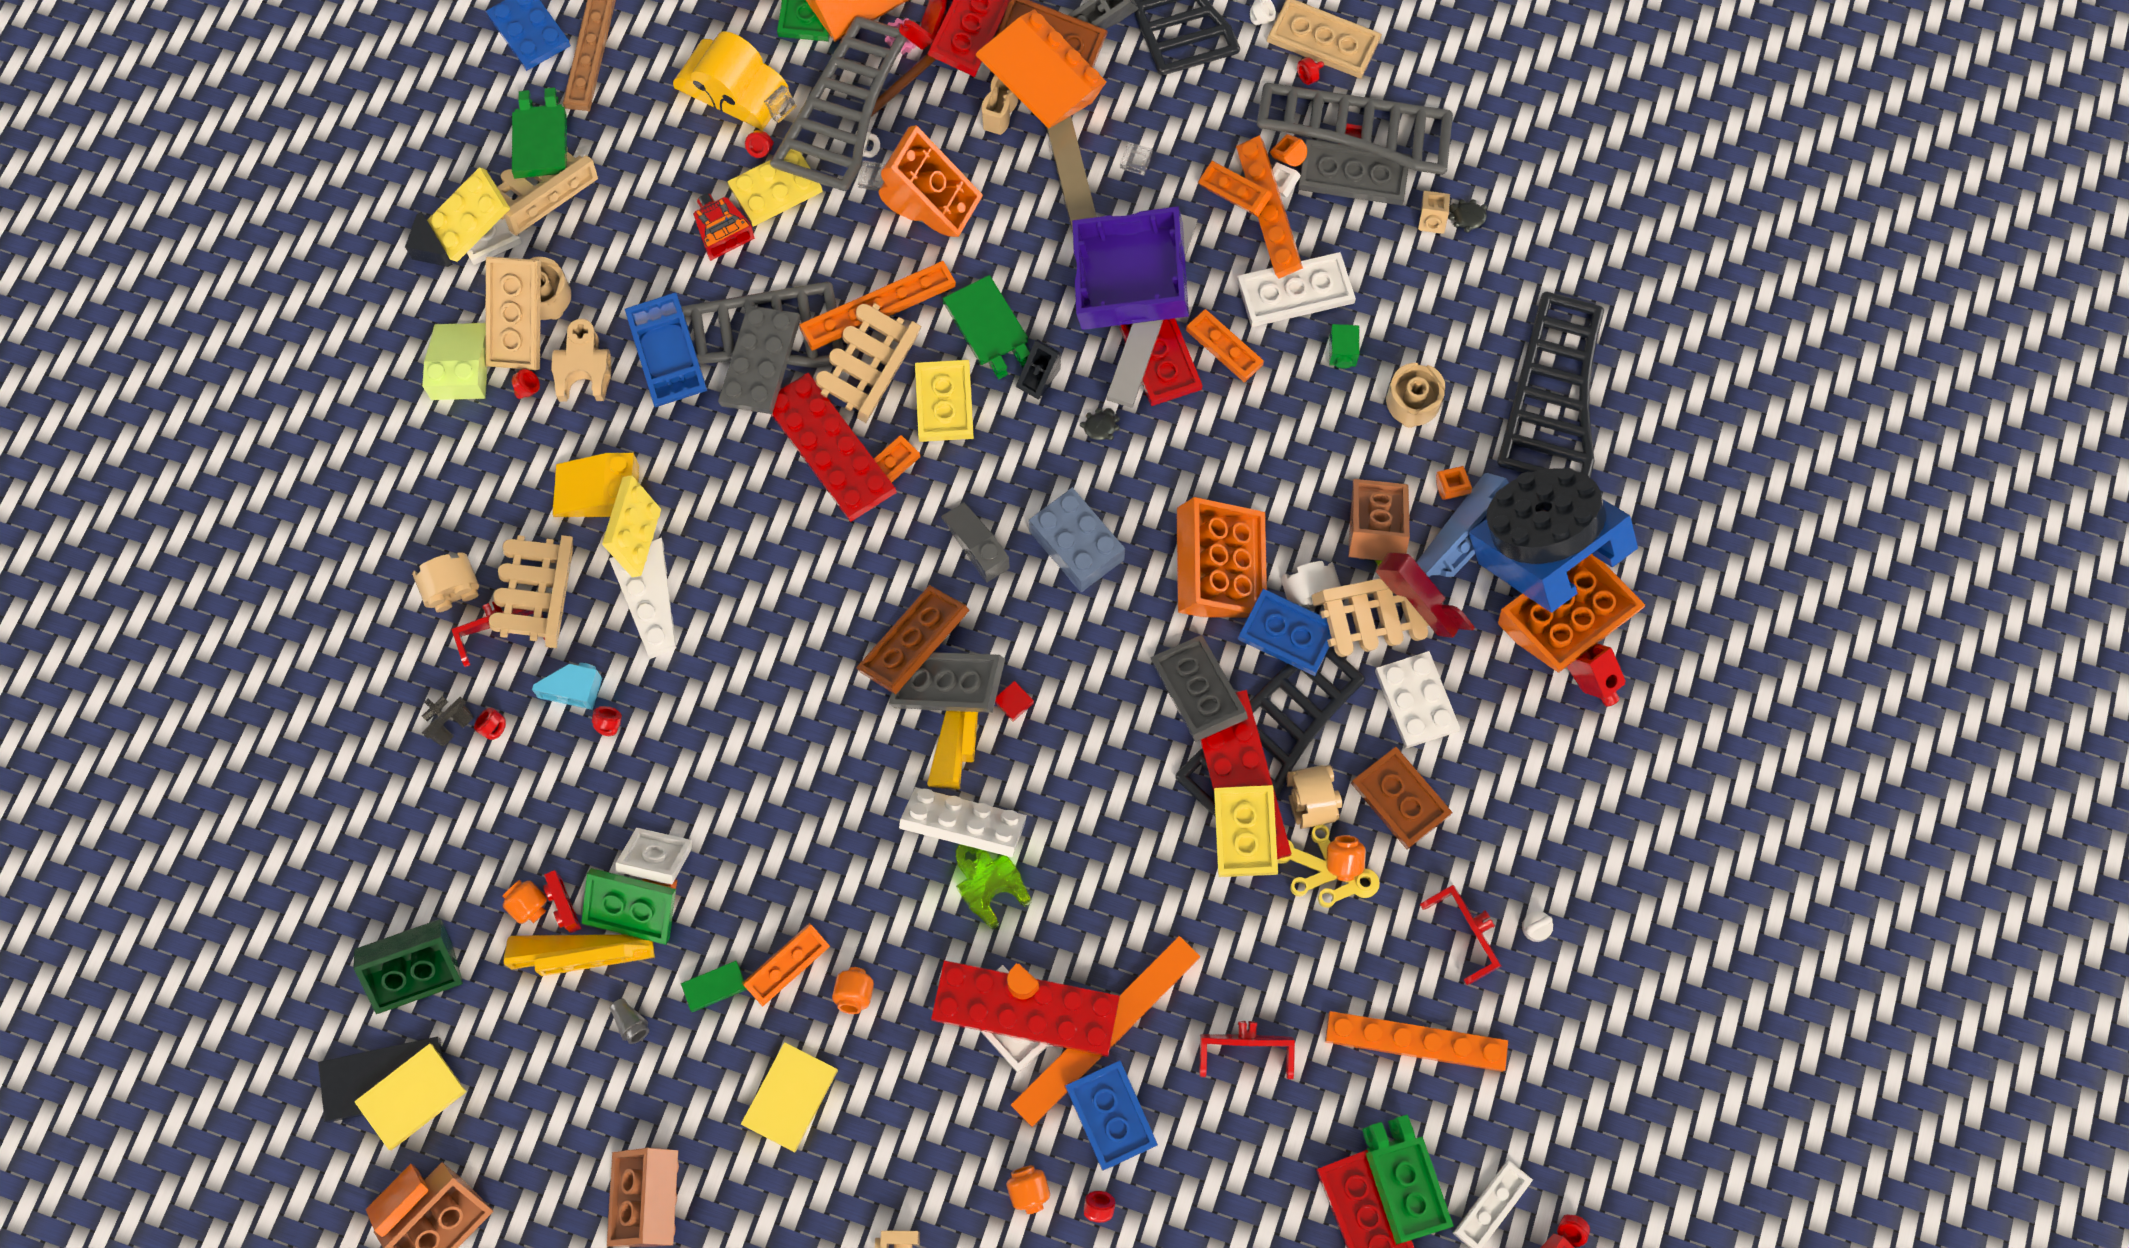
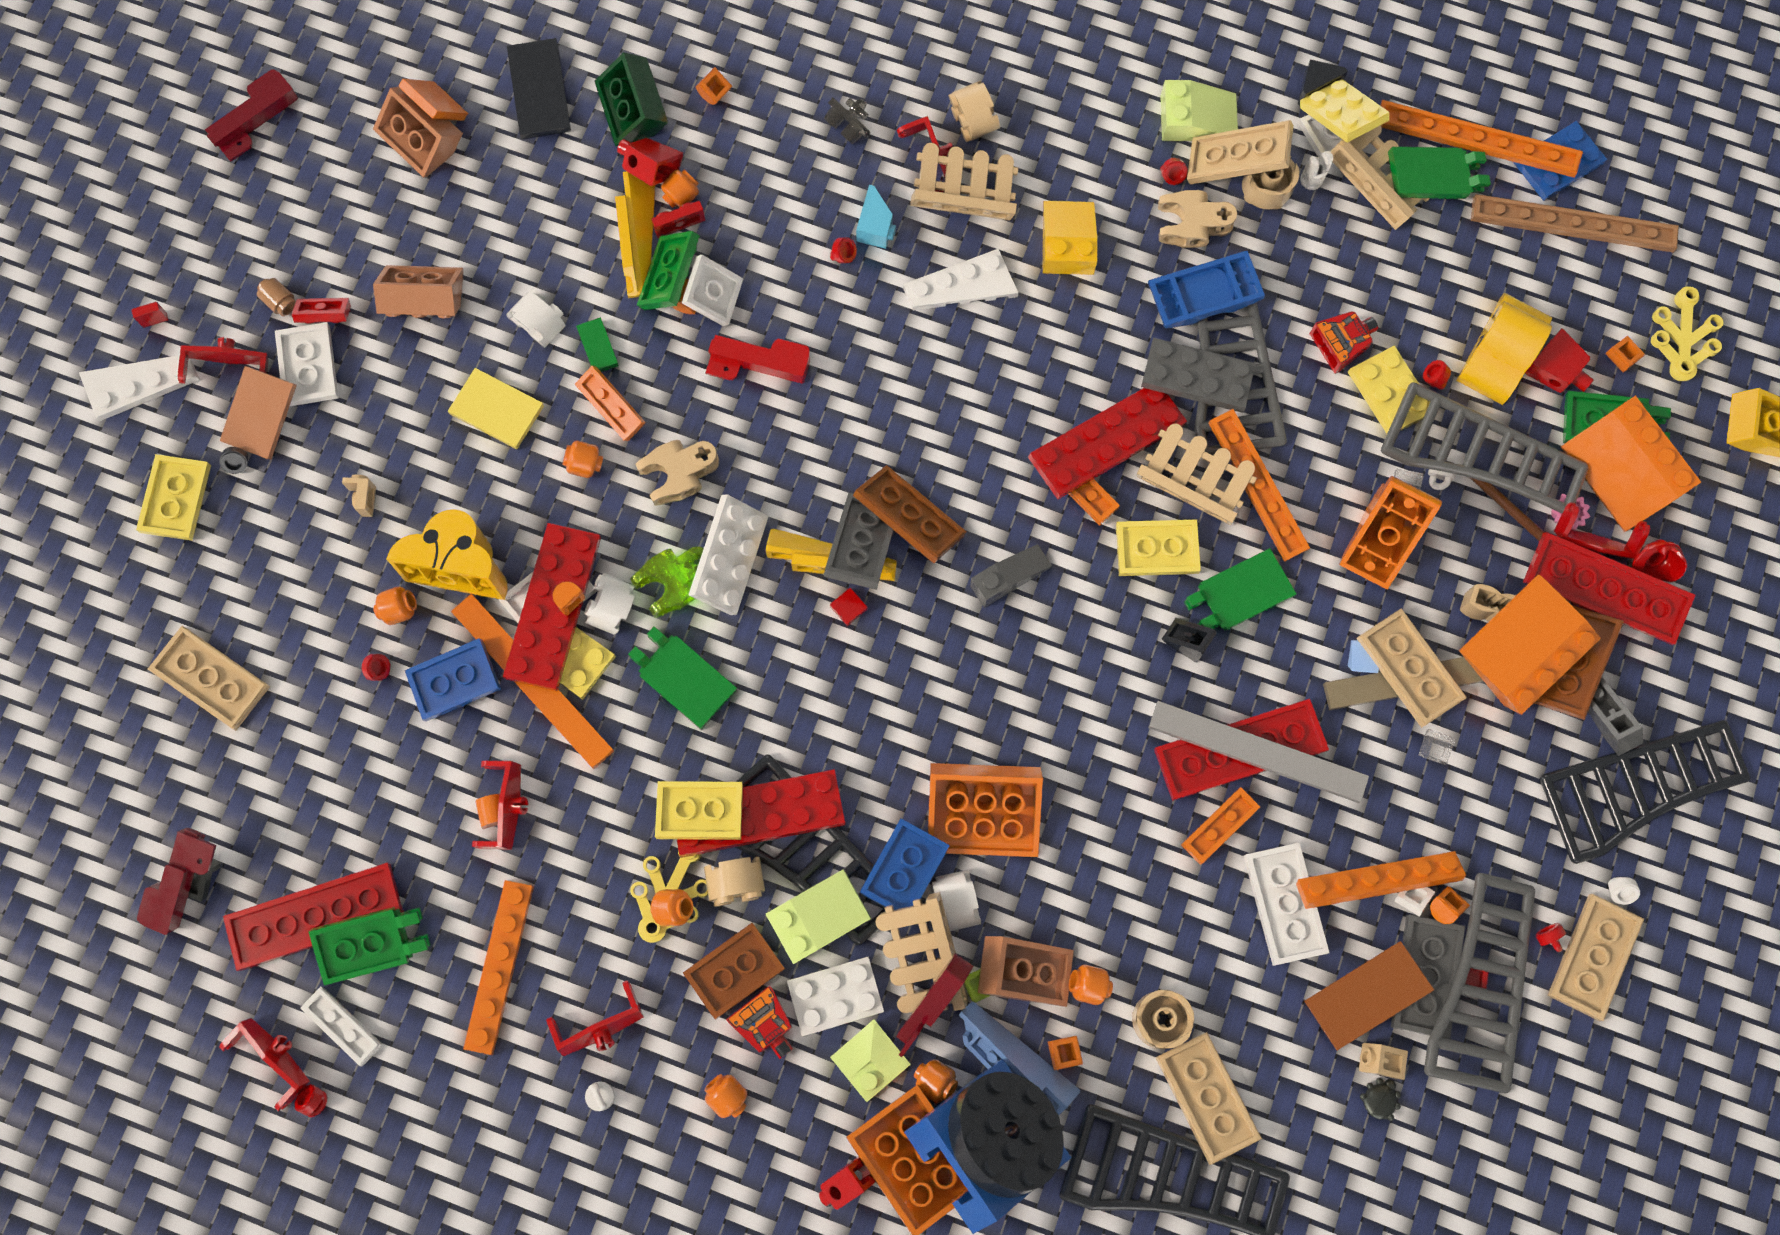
camera: 90 degrees right, 5 degrees up
light yellow tile [355,1044,467,1151] -> none
red tile [474,707,506,740] -> none
light yellow plate [602,475,661,577] -> none
flat silver cone [609,998,649,1044] -> none
clear tile [764,85,797,123] -> none
sand blue brick [1029,487,1125,592] -> none
dark purple tile [1072,206,1189,330] -> none
pearl dark grey piece [1080,408,1120,440] -> none
dark grey plate [1150,635,1248,742] -> none
orange plate [1198,161,1273,217] -> none
green brick [1329,324,1359,369] -> none
none -> yellow brick [386,509,508,600]
none -> orange brick [475,794,500,829]
none -> white cylinder [506,288,566,348]
none -> light yellow plate [560,627,616,700]
none -> white cylinder [584,573,635,635]
none -> red torso [617,138,683,186]
none -> green tile [628,626,737,730]
none -> tan piece [635,440,719,506]
none -> orange brick [696,67,732,105]
none -> orange head [704,1074,747,1118]
none -> red piece [705,335,810,384]
none -> torso [726,986,793,1059]
none -> yellowish green slope [766,869,871,964]
none -> yellowish green plate [830,1020,911,1102]
none -> orange head [914,1059,958,1103]
none -> orange head [1068,964,1113,1005]
none -> tan tile [1156,1032,1262,1165]
none -> white hinge [1300,151,1333,190]
none -> dark orange tile [1304,941,1434,1051]
none -> light blue slope [1348,640,1379,673]
none -> tan tile [1356,608,1467,728]
none -> orange tile [1380,100,1583,178]
none -> red torso [1525,328,1594,393]

